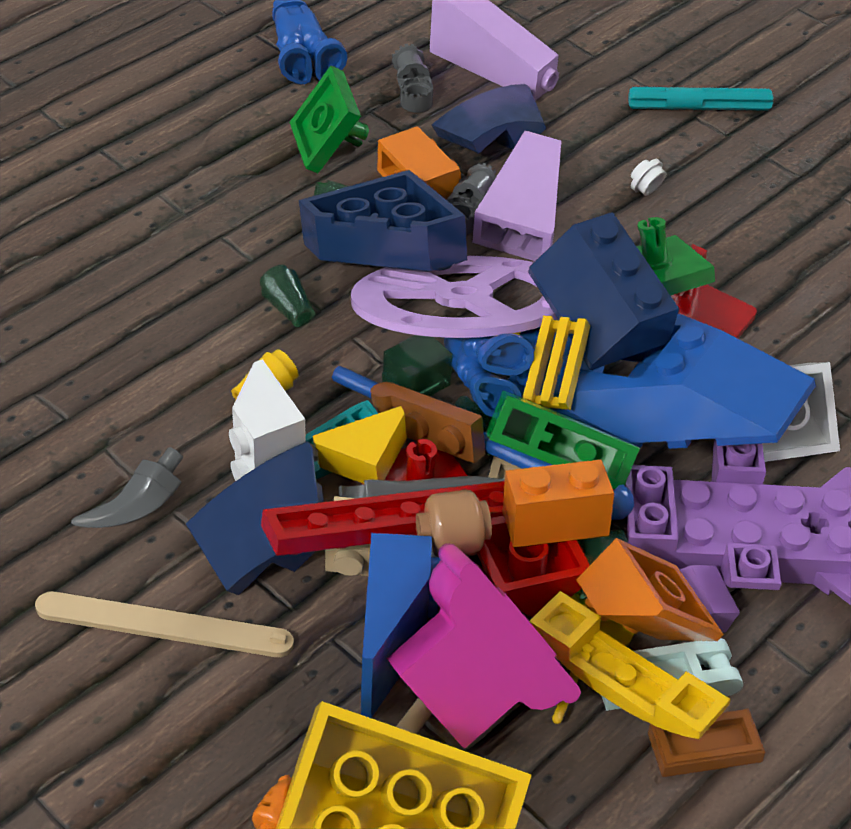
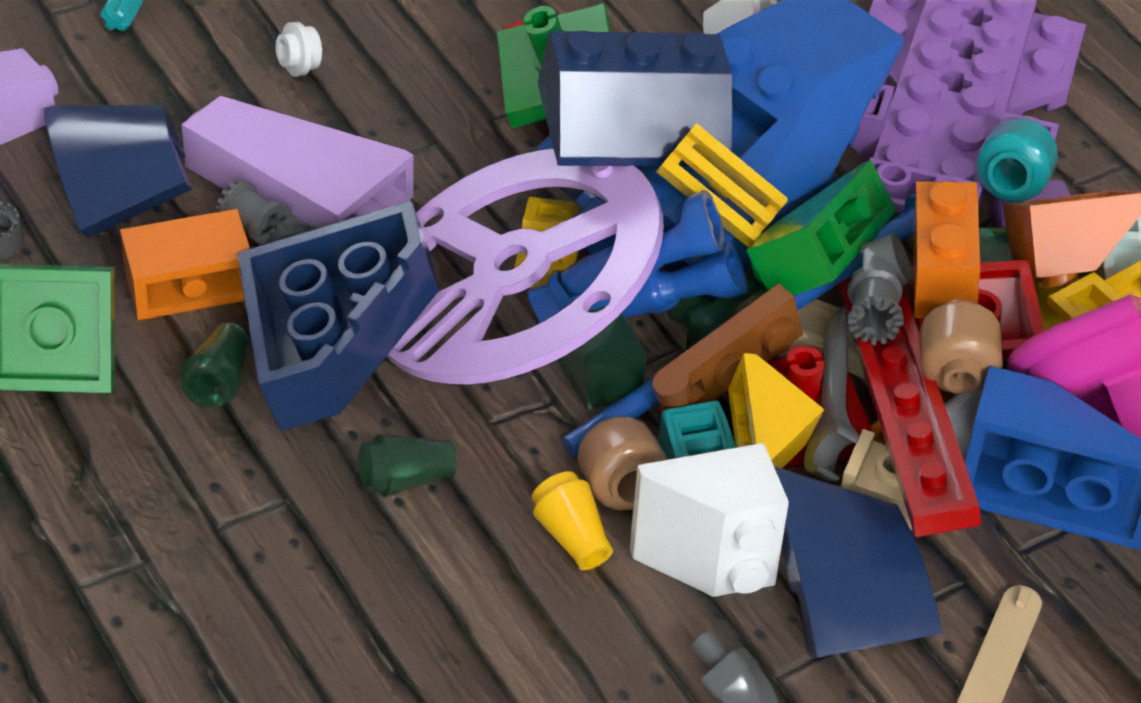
camera: 75 degrees left, 0 degrees up
none -> medium nougat head [577,417,666,510]
none -> dark grey connector [847,233,914,345]
none -> teal head [976,118,1058,202]

